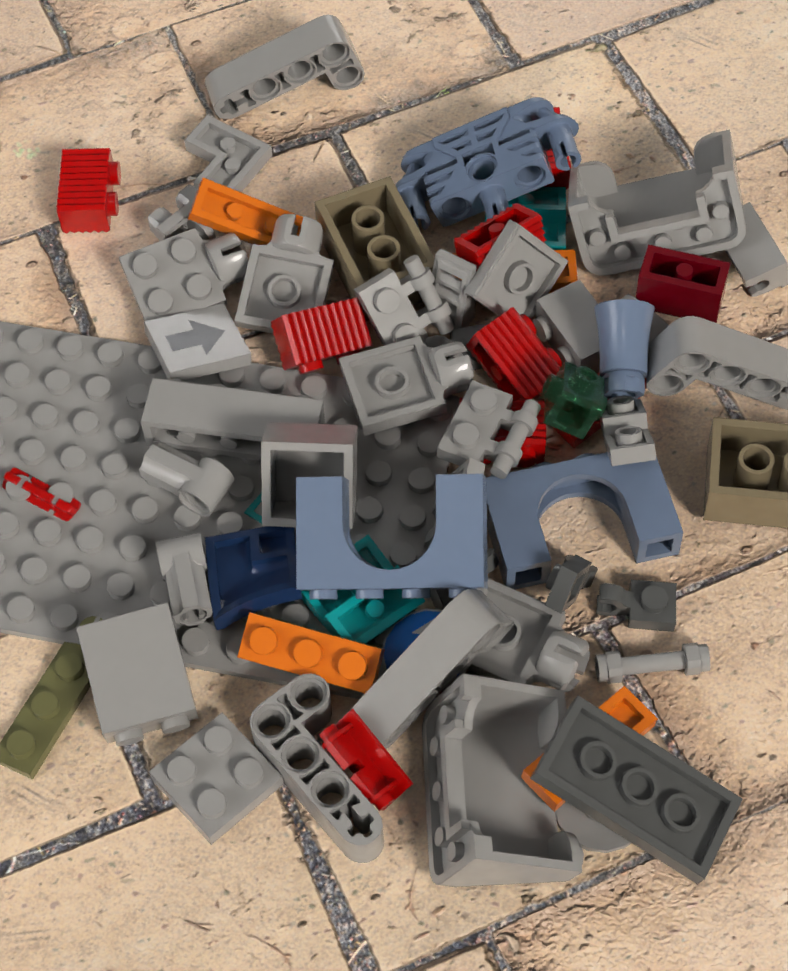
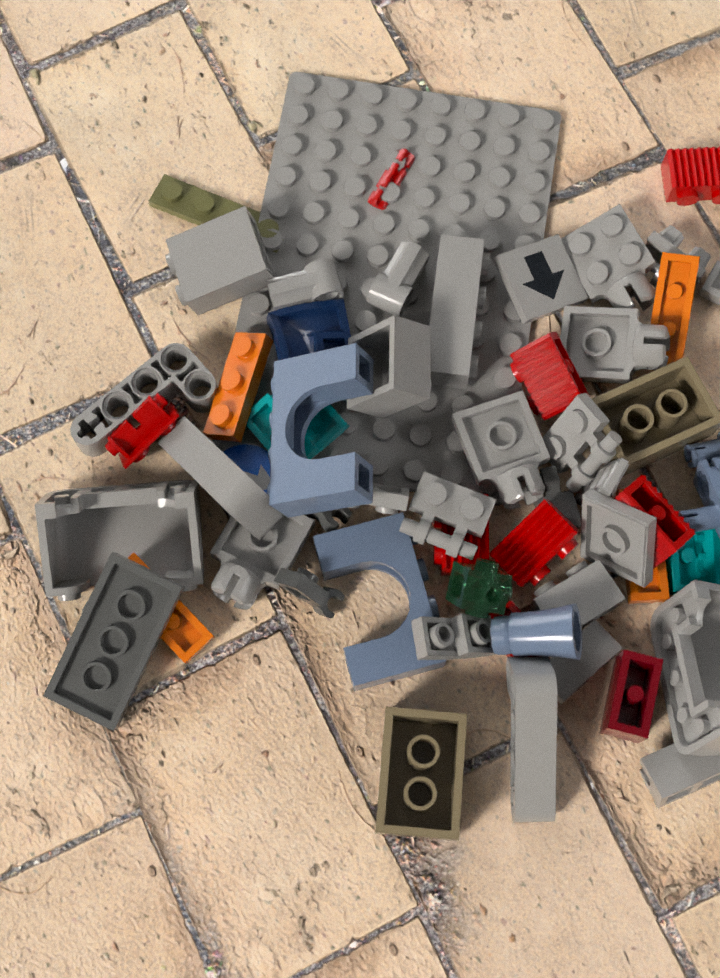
camera: 85 degrees right, 15 degrees up
light grey plate [149,713,284,845] -> none
light grey bar [595,642,710,684] -> none
dark grey plate [596,579,677,632] -> none

